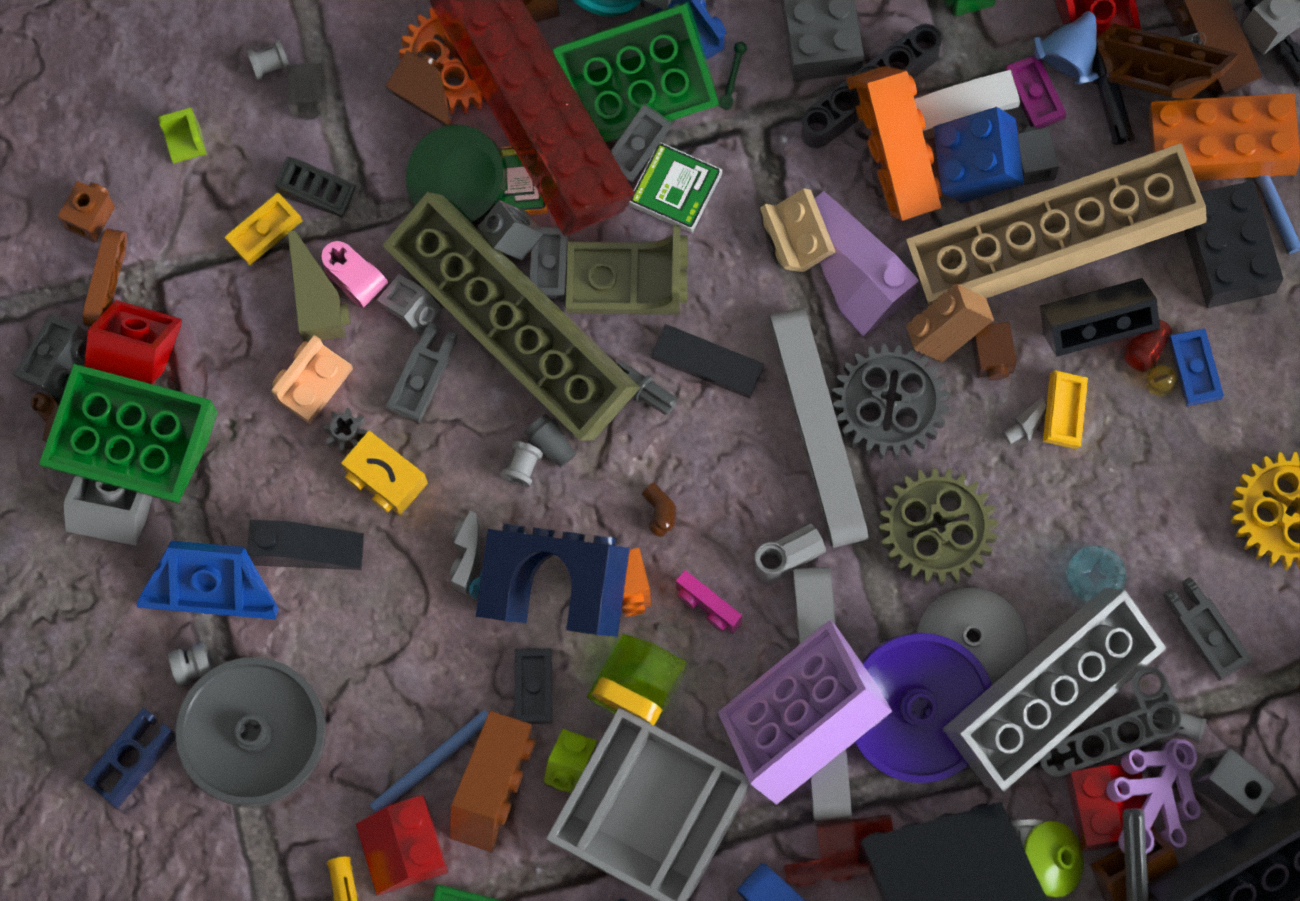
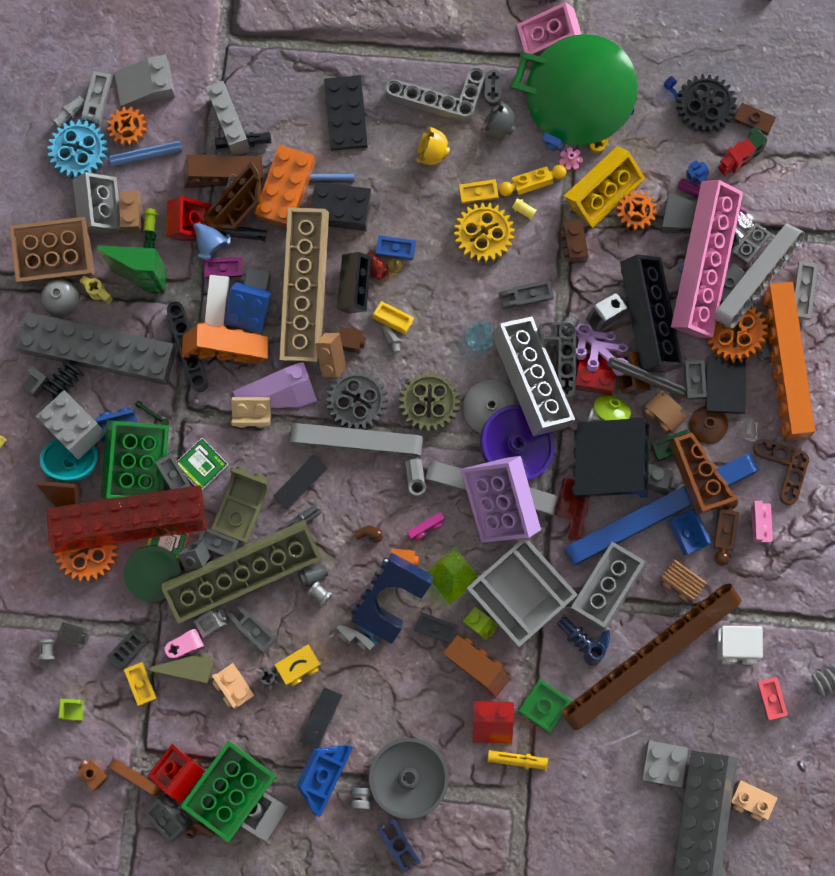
camera: 70 degrees left, 5 degrees up
medium blue bar [369,709,488,813] -> none
reddish brown slope [385,50,452,126] -> none
yellow beam [591,677,662,726] -> none

